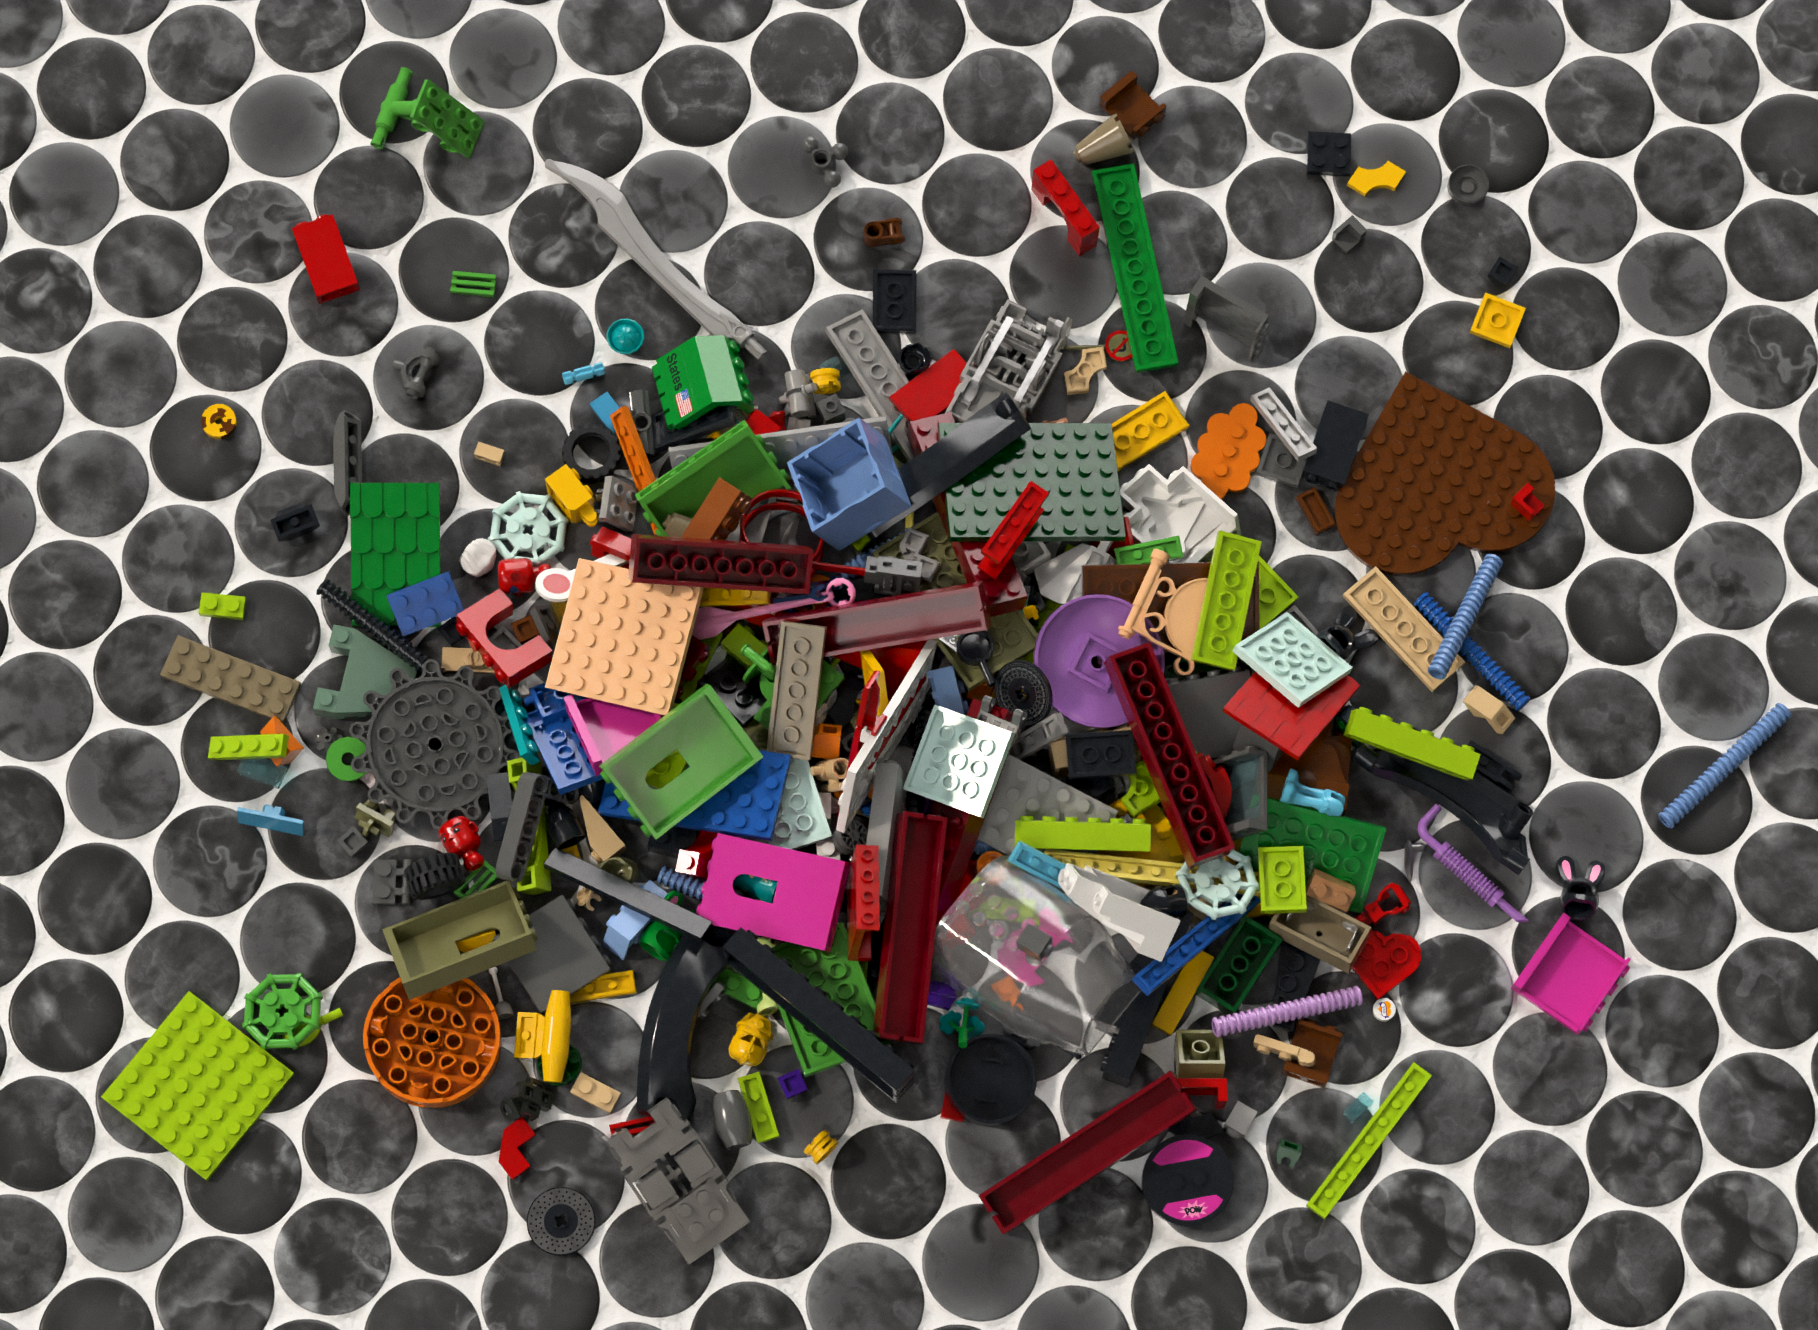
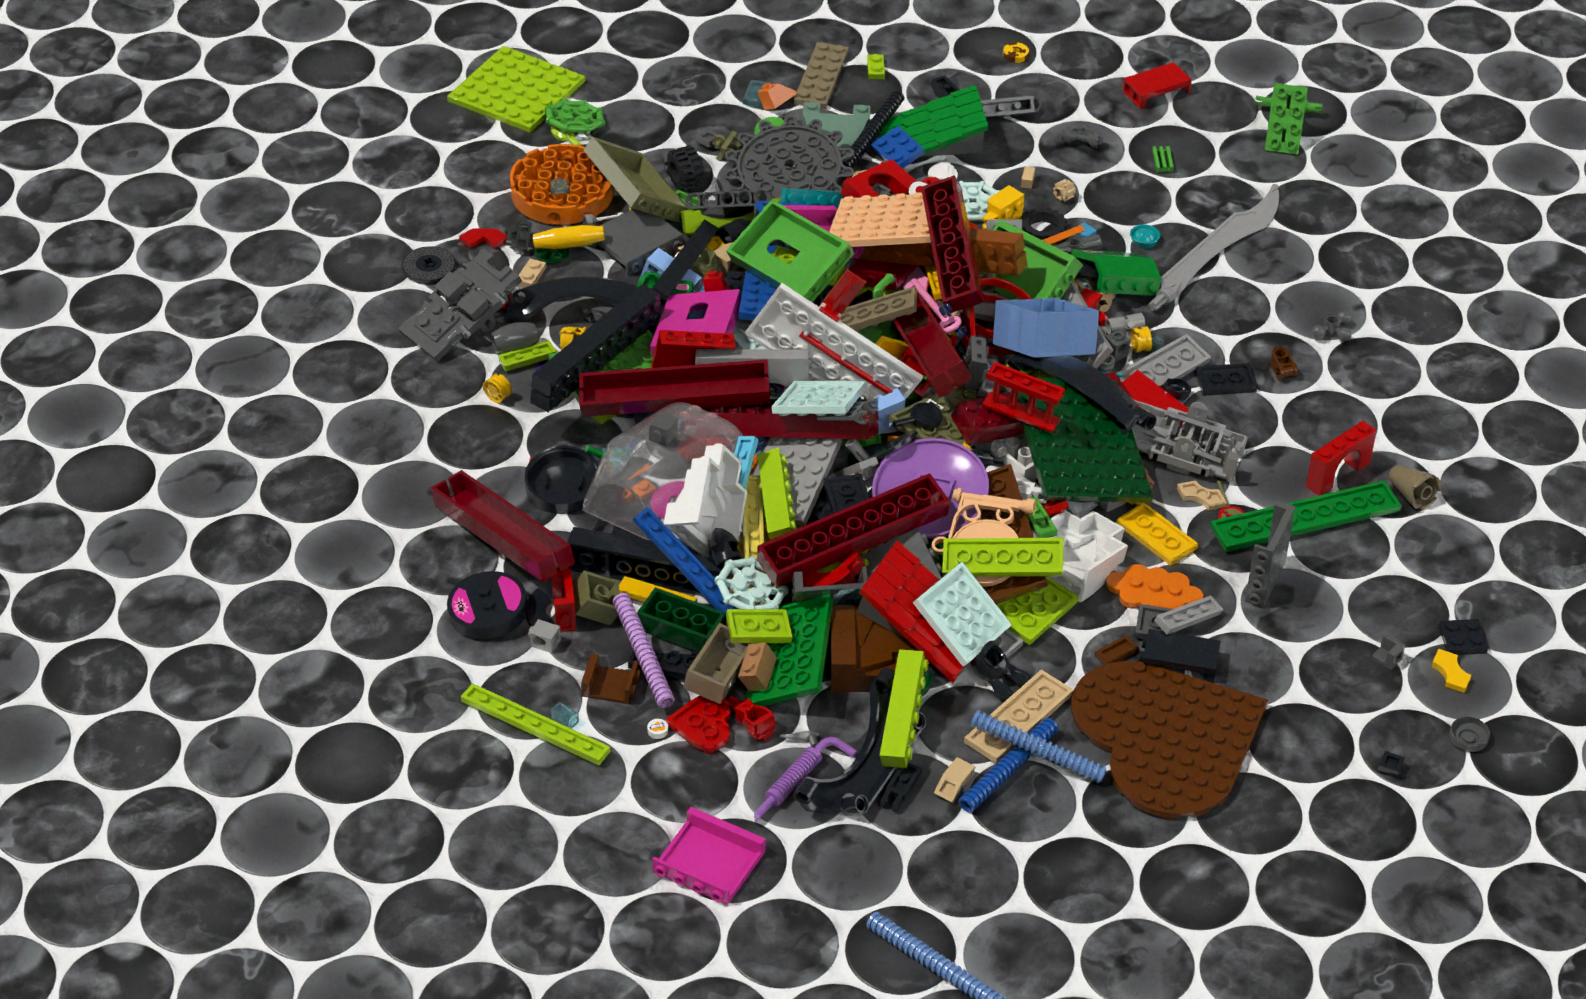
camera: 85 degrees right, 30 degrees down
lime plate [208,734,289,761] -> none
dark azure piece [237,804,305,836] -> none
red piece [438,816,484,872] -> none
medium azure axle [562,362,605,385] -> none
yellow tile [570,970,637,1004] -> none
reddish brown panel [1099,70,1166,140] -> none
tan hinge [1253,1034,1315,1068] -> none
dark green tile [1277,1139,1303,1168] -> none
medium azure piece [1280,769,1345,816] -> none
yellow plate [1470,293,1526,349] -> none
red panel [1510,483,1544,522] -> none
black piece [1556,856,1605,920] -> none
none -> clear light blue tile [550,178,569,194]
none -> tan gear [1053,179,1076,202]

